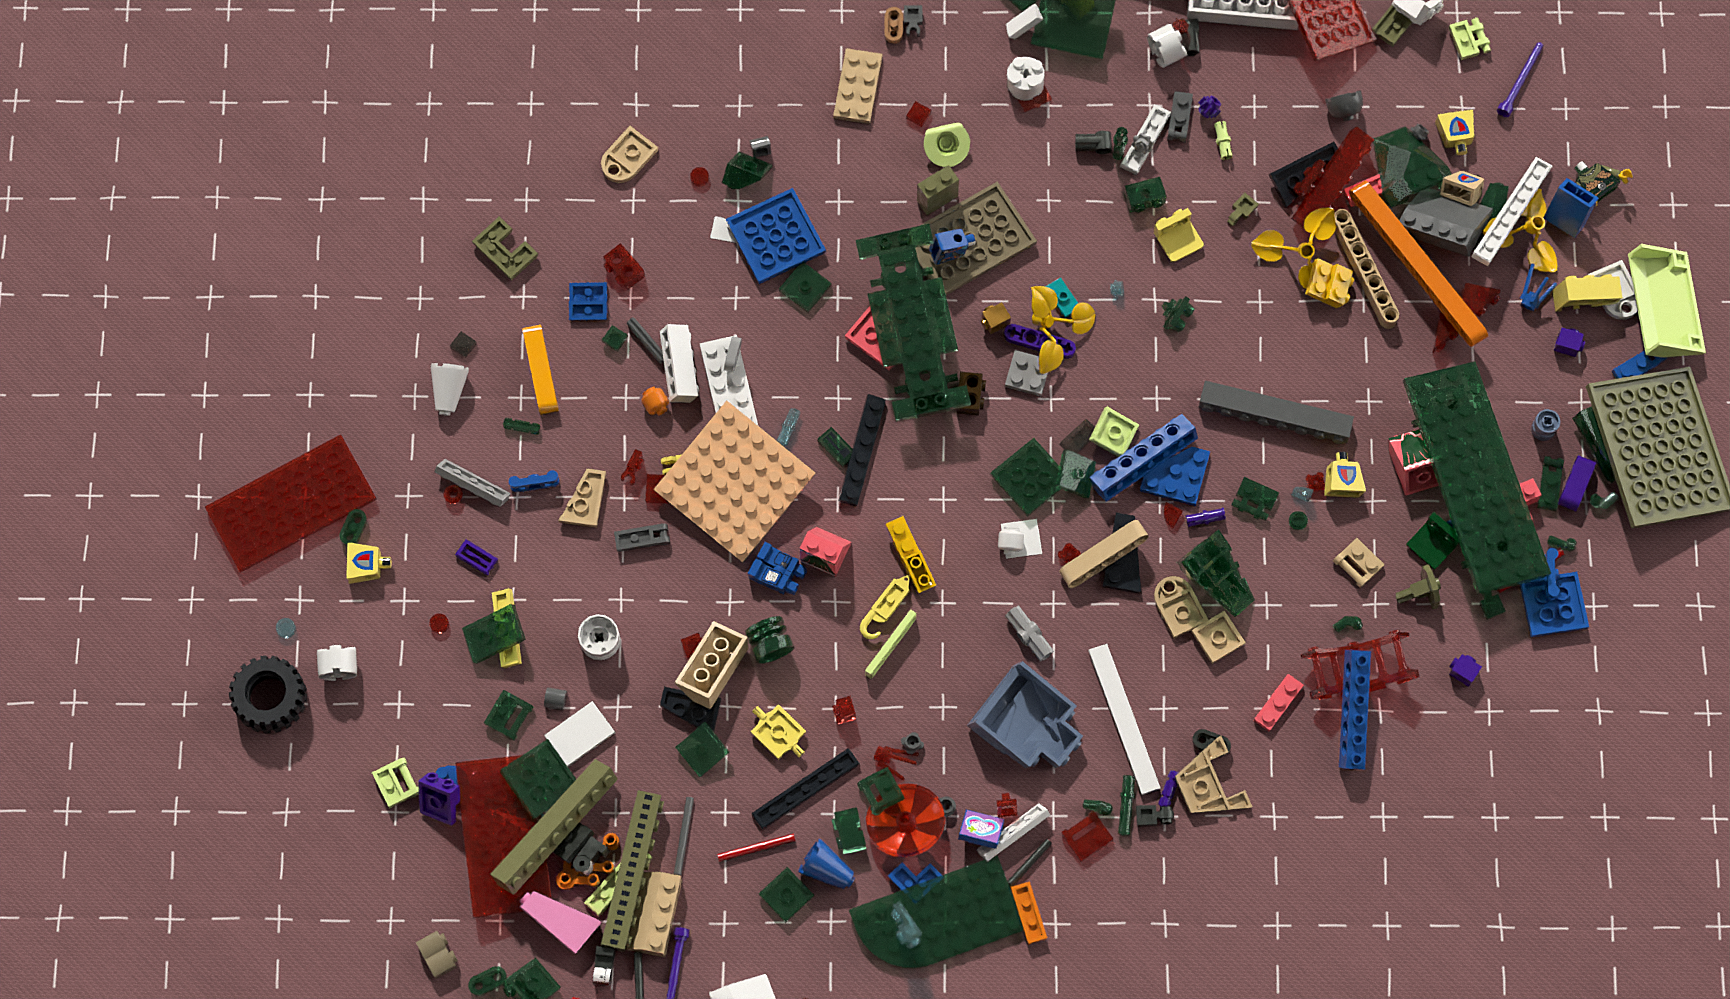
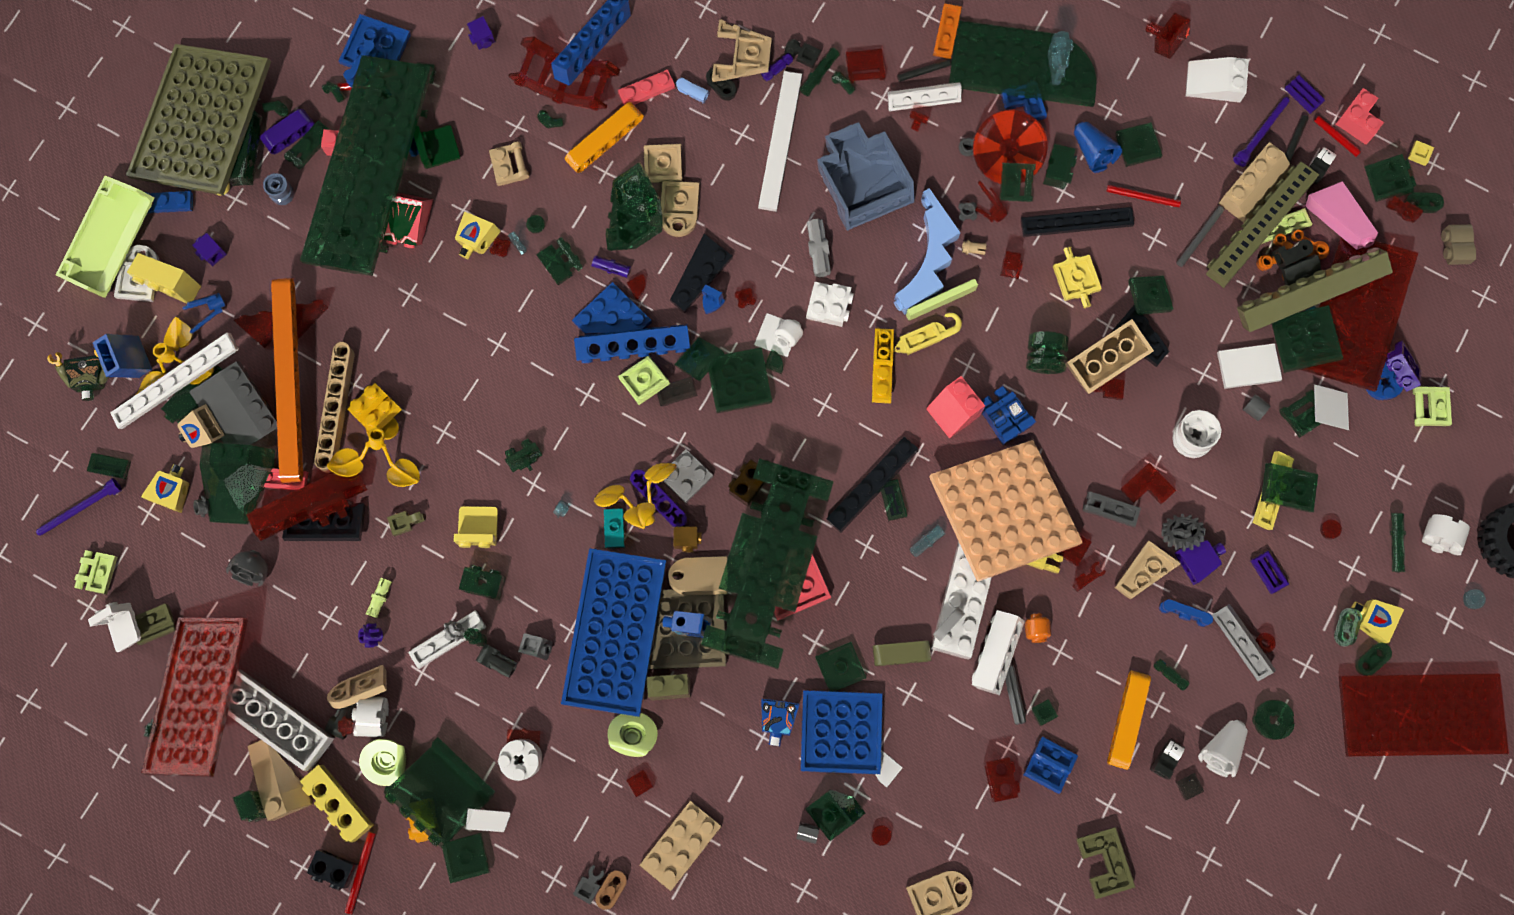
camera: 150 degrees left, 5 degrees up
tile [958,809,1004,849] -> none
tan beam [1059,520,1149,588] -> none
dark grey plate [1167,91,1193,142] -> none
dark grey brick [1198,381,1354,444] -> none
olive piece [1396,565,1441,610] -> none
none -> clear green tile [87,453,131,480]
none -> tan tile [327,665,387,709]
none -> yellowish green hat [359,739,406,786]
none -> dark grey bracket [518,633,553,660]
none -> blue plate [561,548,667,717]
none -> light orange beam [565,102,644,173]
none -> tan tile [668,556,727,595]
none -> light blue bar [676,78,709,103]
none -> blue tile [702,284,725,314]
none -> torso [761,699,799,746]
none -> clear green tile [764,349,783,374]
none -> white plate [806,282,854,327]
none -> olive beam [873,641,931,666]
none -> light blue arch [894,188,960,315]
none -> tan pin [962,240,986,255]
none -> clear red plate [1120,463,1176,504]
none -> pearl dark grey leg [1150,738,1185,779]
none -> dark grey gear [1162,514,1205,551]
none -> dark purple torso [1174,540,1226,585]
none -> clear green plate [1252,700,1295,740]
none -> white sticker [1314,384,1349,430]
none -> clear green plate [1334,608,1362,647]
none -> clear red plate [1386,197,1424,223]
none -> clear green pin [1390,513,1406,572]

